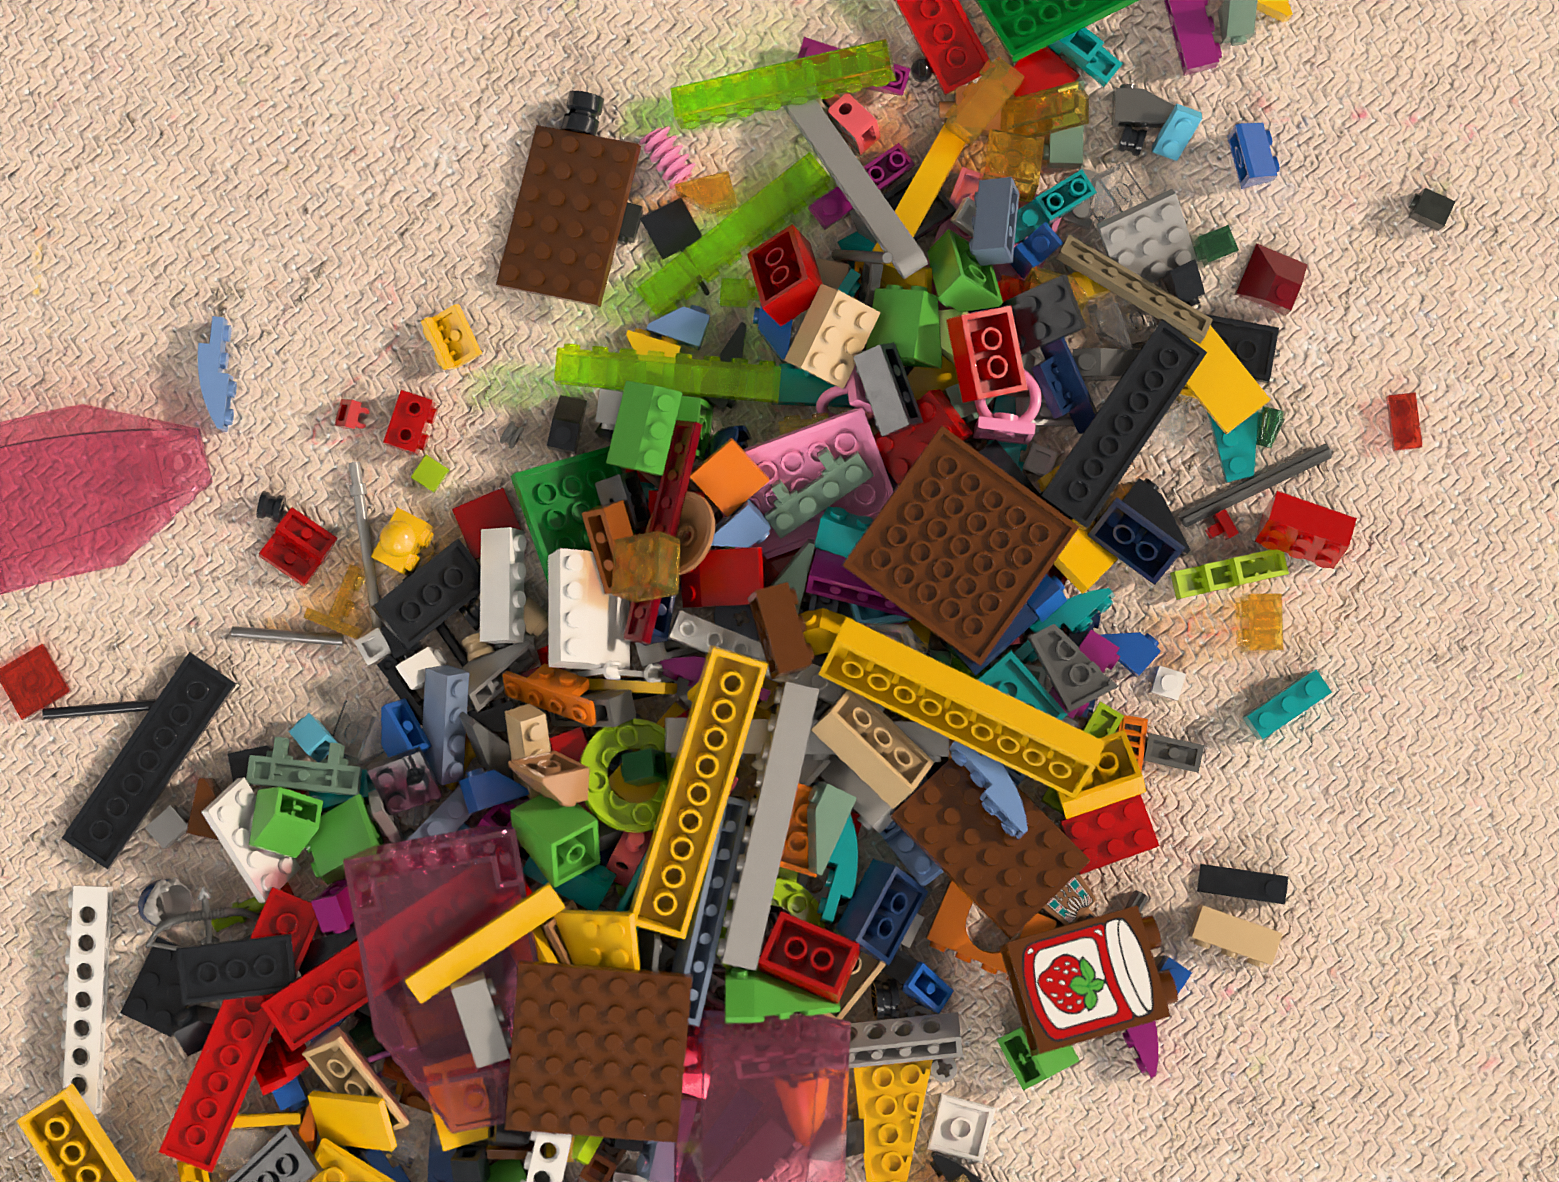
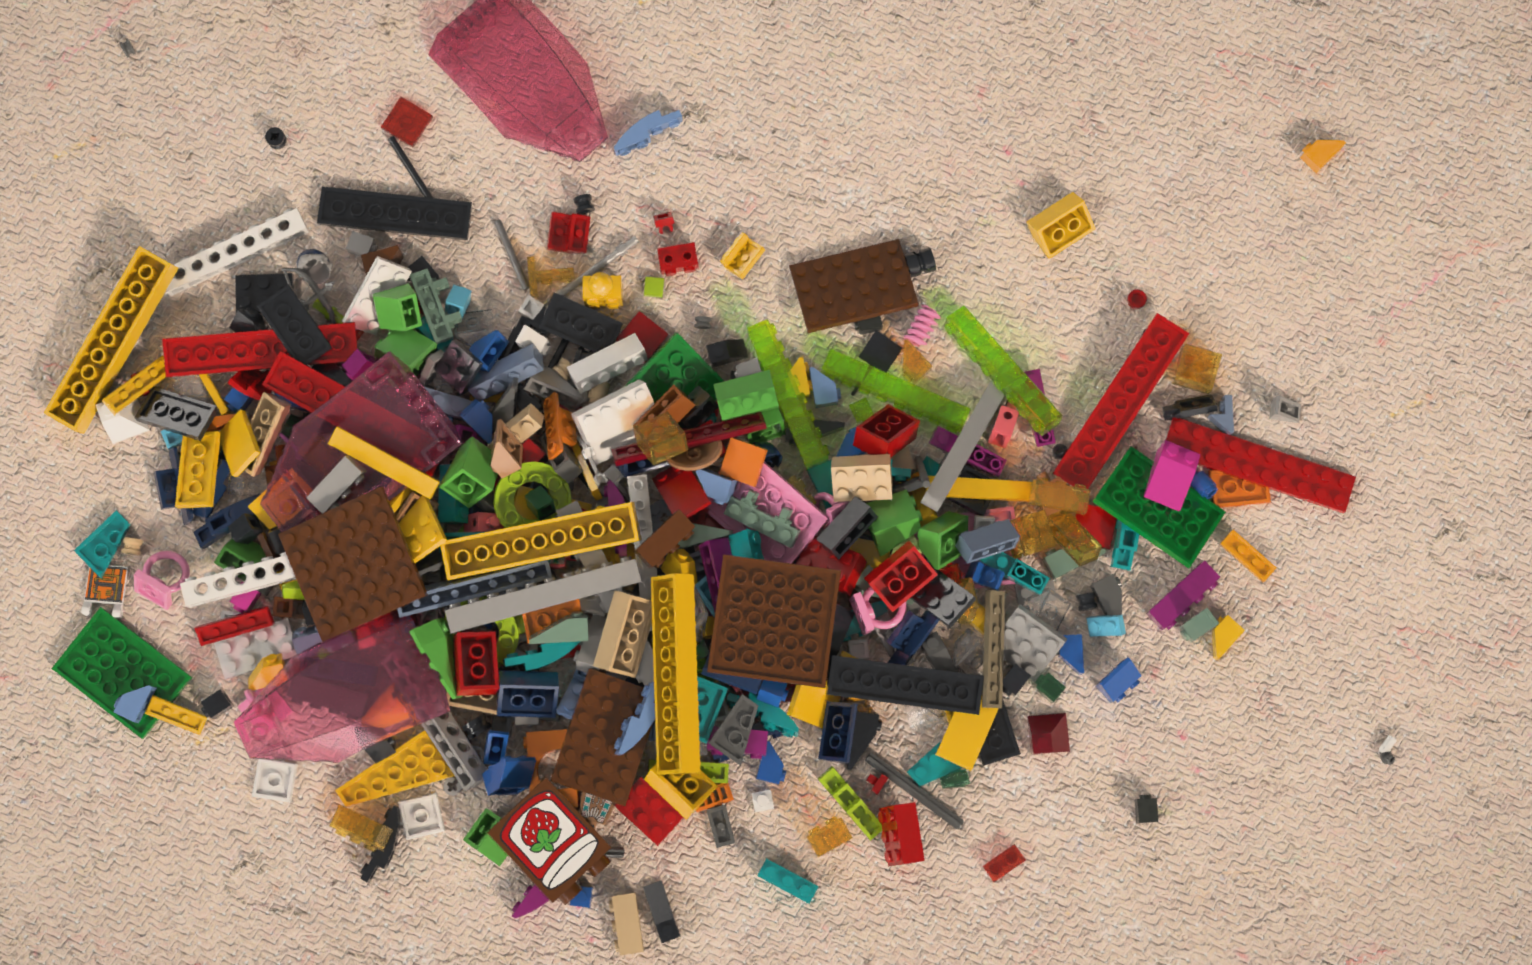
camera: 65 degrees right, 5 degrees down
none -> blue slope [482,755,536,796]
none -> blue slope [1057,634,1084,675]

